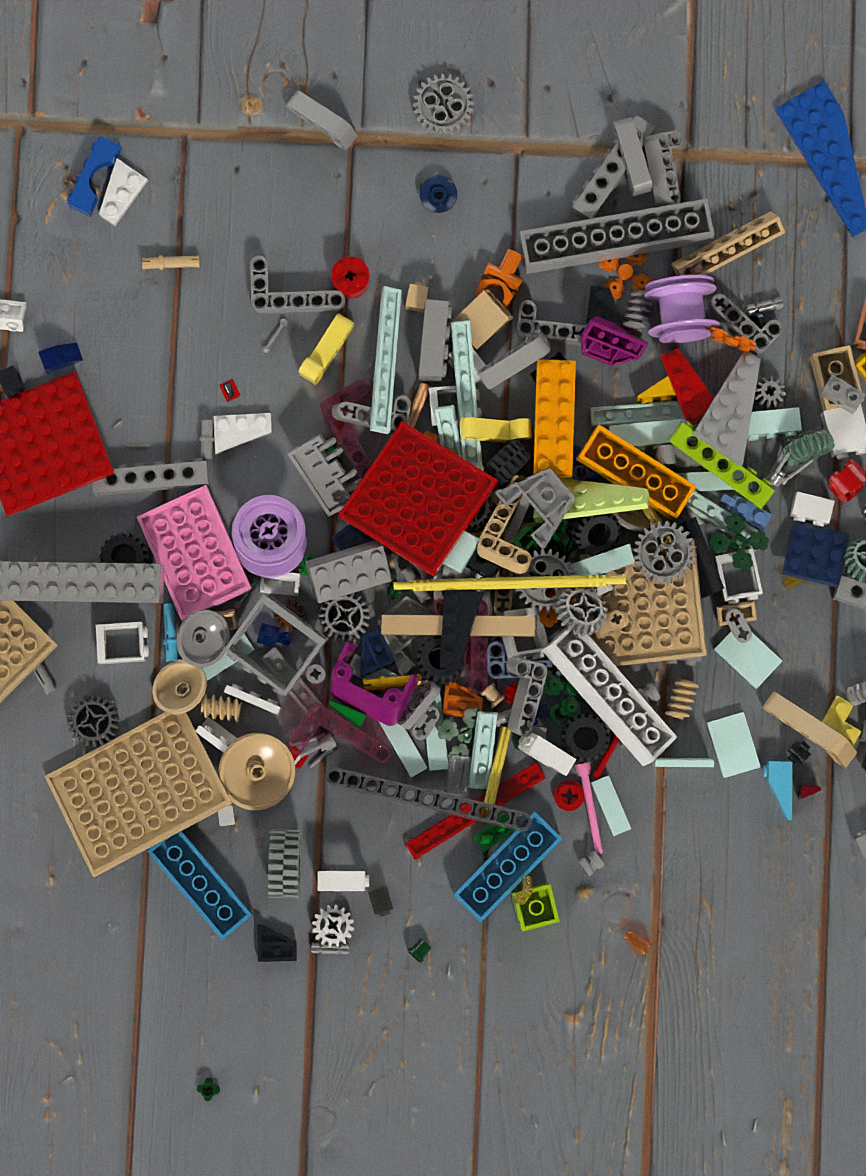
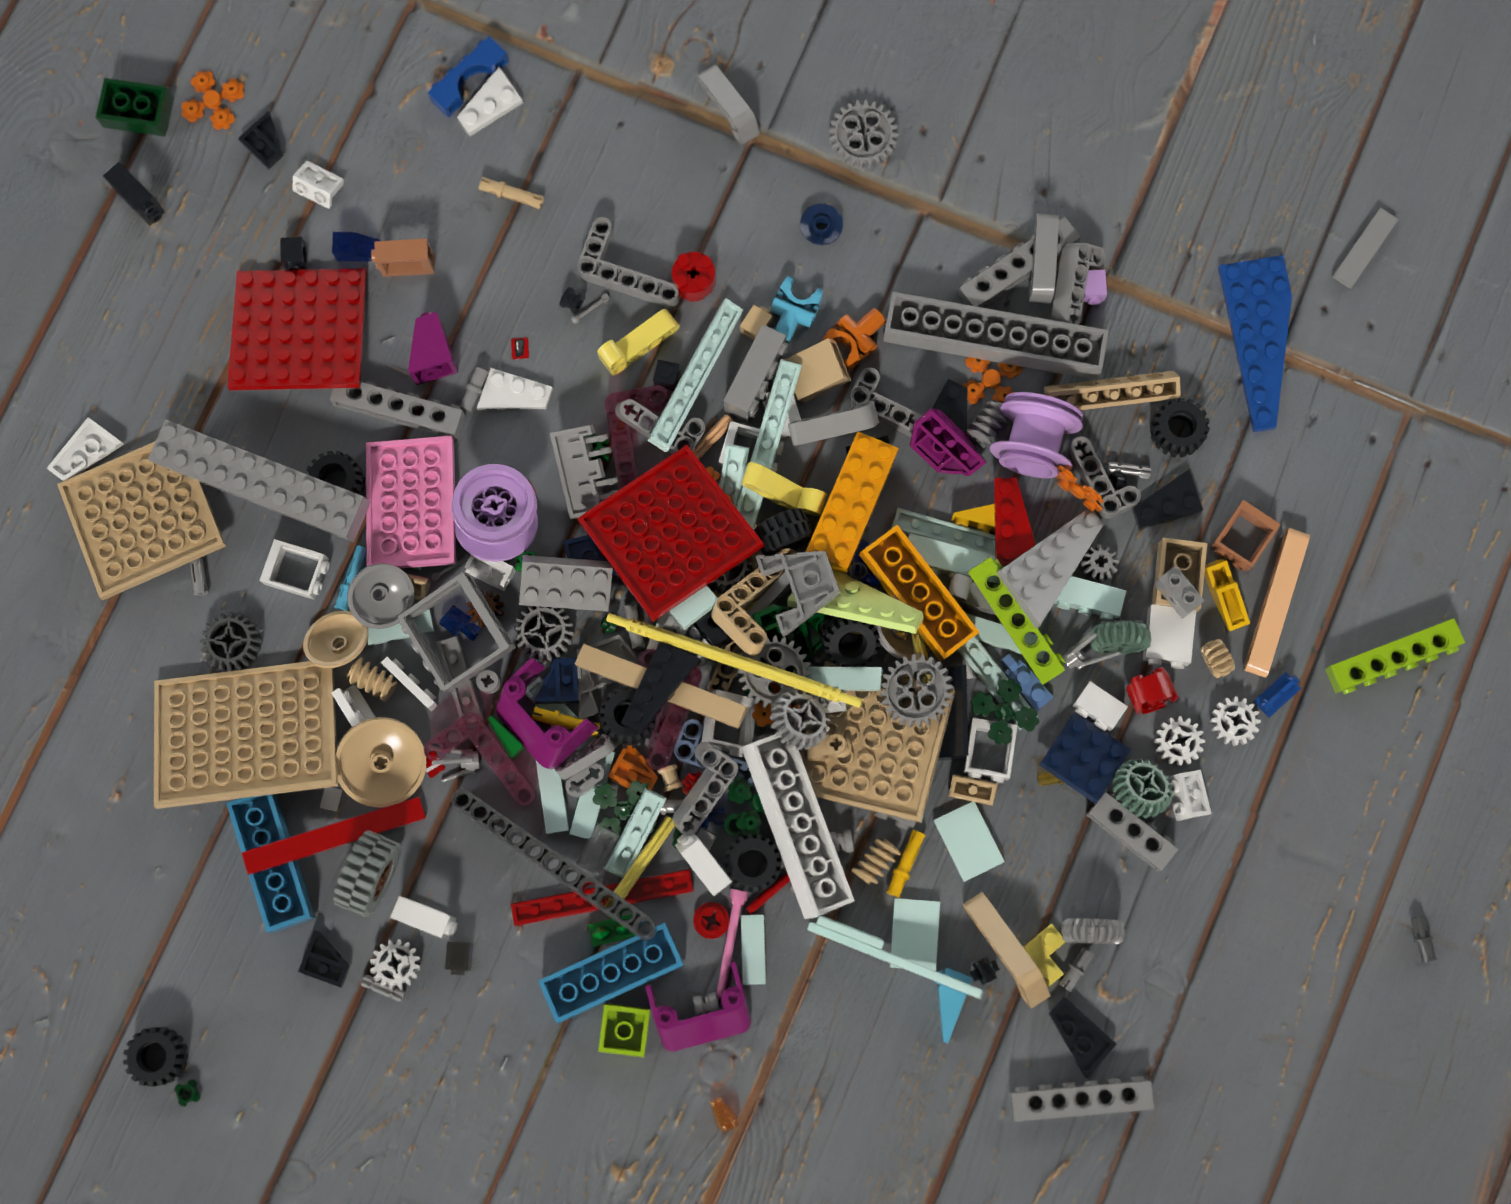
camera: 25 degrees right, 5 degrees down
dark green piece [407,939,431,963] -> none
clear yellow arm [514,876,533,905] -> none
light grey beam [725,608,752,643] -> none
dark red slope [798,784,821,800] -> none
none -> black tyre [123,1027,188,1087]
none -> red tile [241,797,426,875]
none -> nougat window [371,238,434,277]
none -> magenta slope [408,312,458,385]
none -> black wheel [559,287,585,314]
none -> magenta windscreen [646,962,751,1052]
none -> black brick [653,359,680,391]
none -> medium azure connector [770,276,823,344]
none -> light aqua tile [807,922,984,1000]
none -> yellow pin [886,830,926,898]
none -> lavender brick [1083,270,1107,305]
none -> black wing [1132,469,1203,530]
none -> black tyre [1150,398,1210,458]

